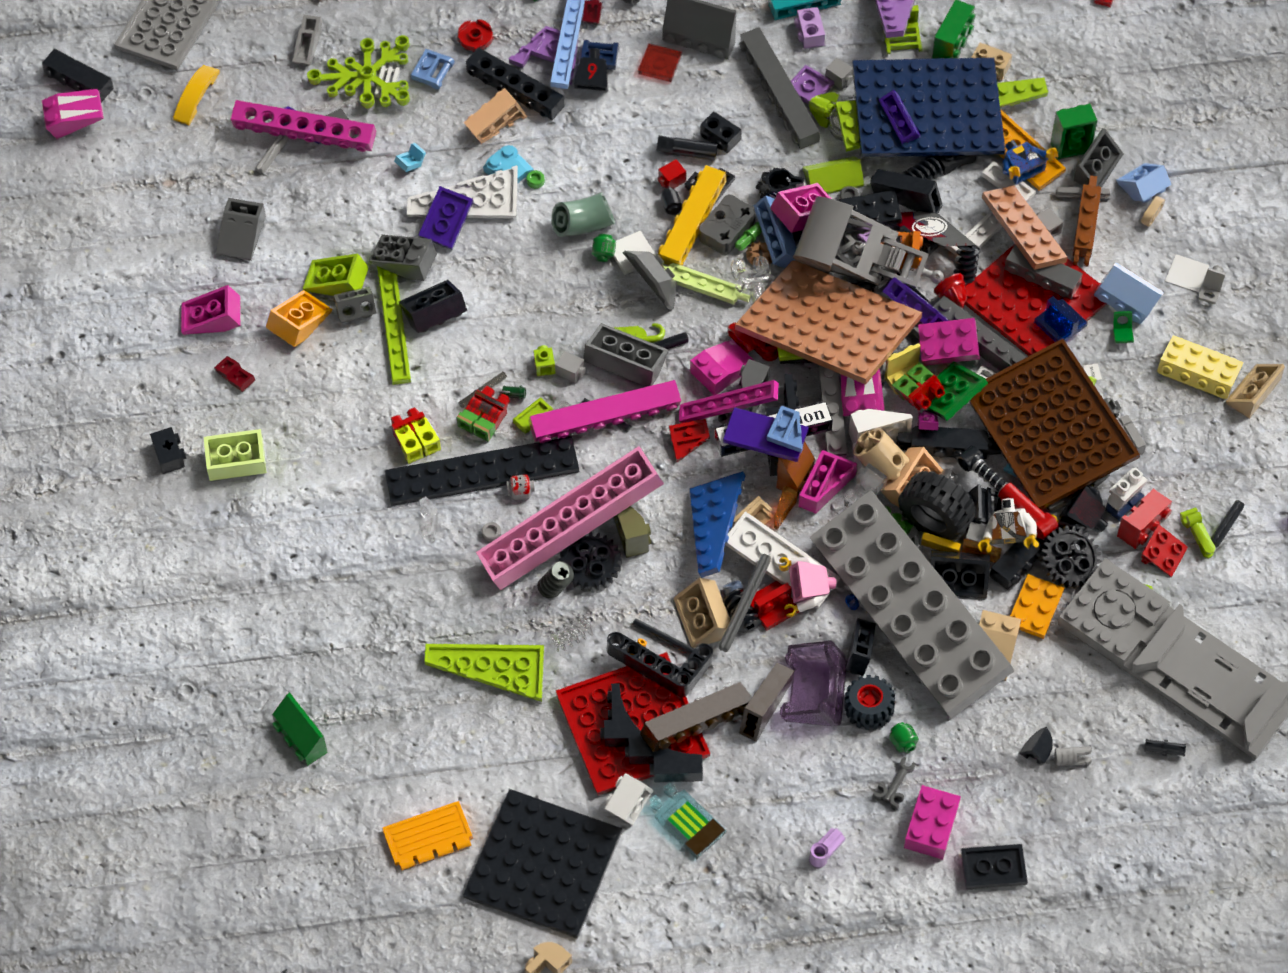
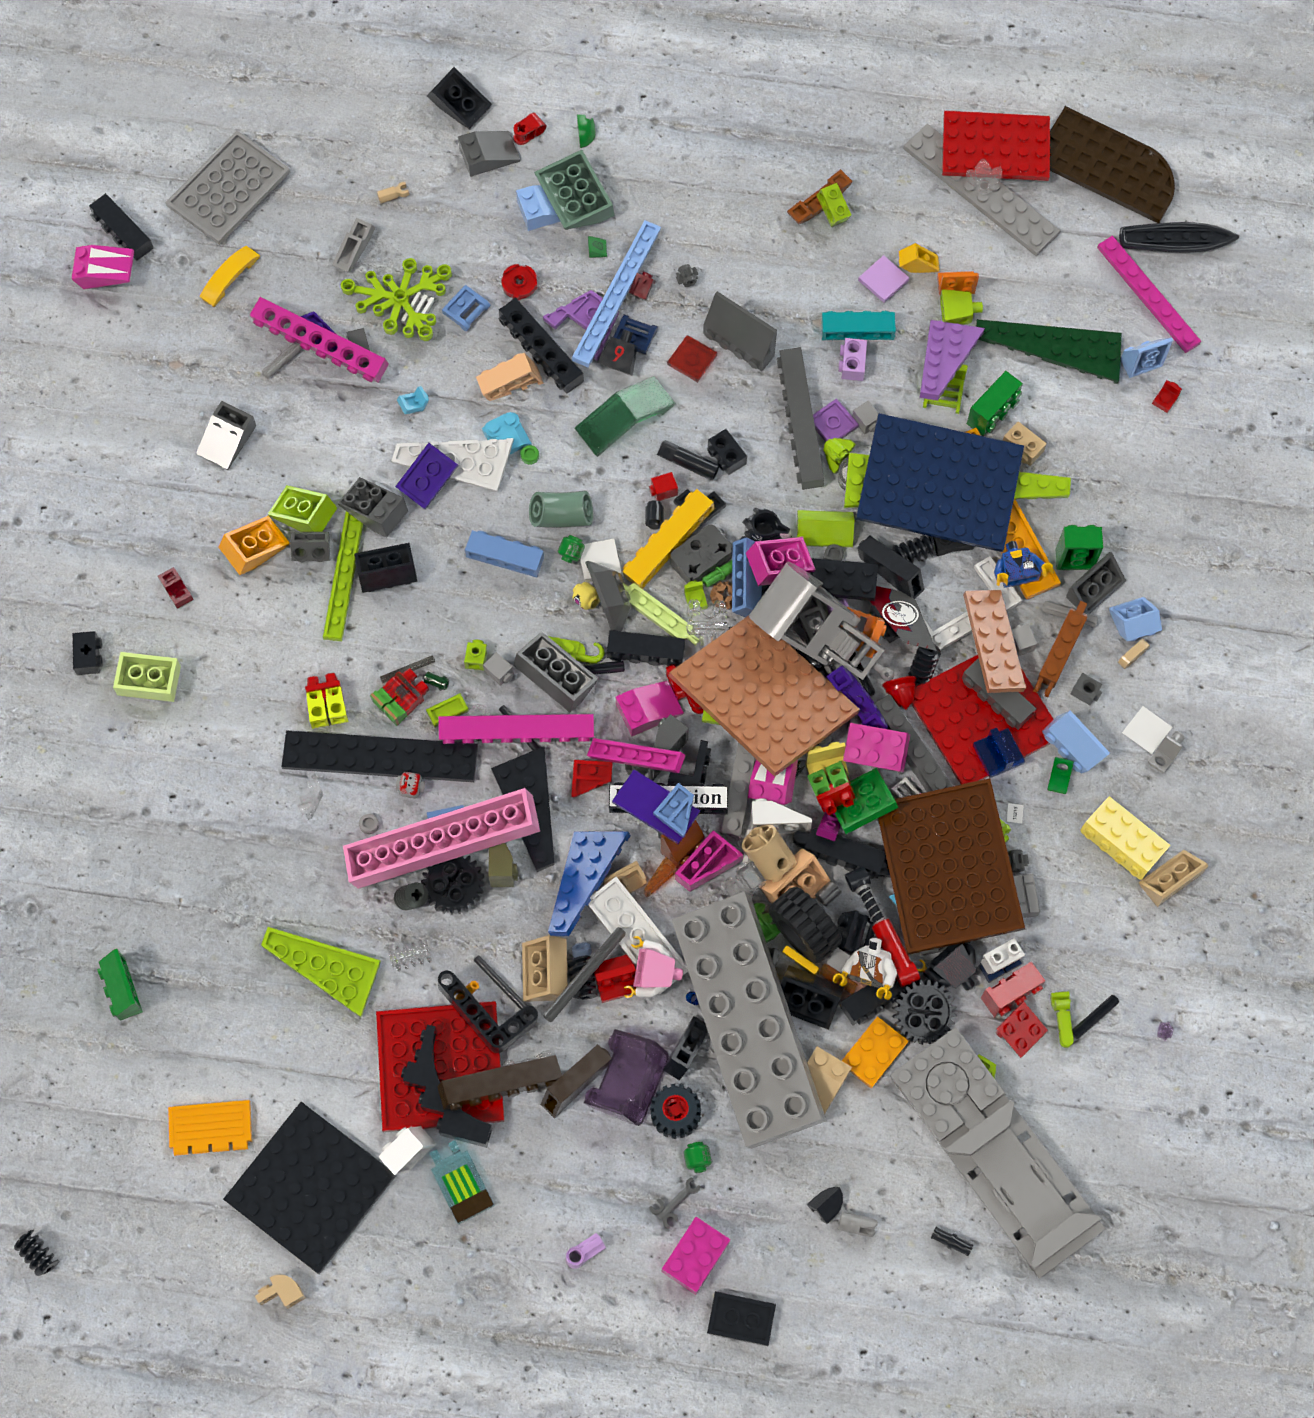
camera: 15 degrees right, 10 degrees up
dark pink slope [181,285,241,335] -> none
dark purple slope [878,90,921,144] -> none
none -> medium blue brick [465,530,544,578]
none -> black wing [491,746,555,872]
none -> light yellow head [572,582,600,610]
none -> clear green windscreen [575,376,676,457]
none -> black brick [607,630,685,667]
none -> lime bracket [684,581,708,613]
none -> dark grey brick [1070,673,1102,705]

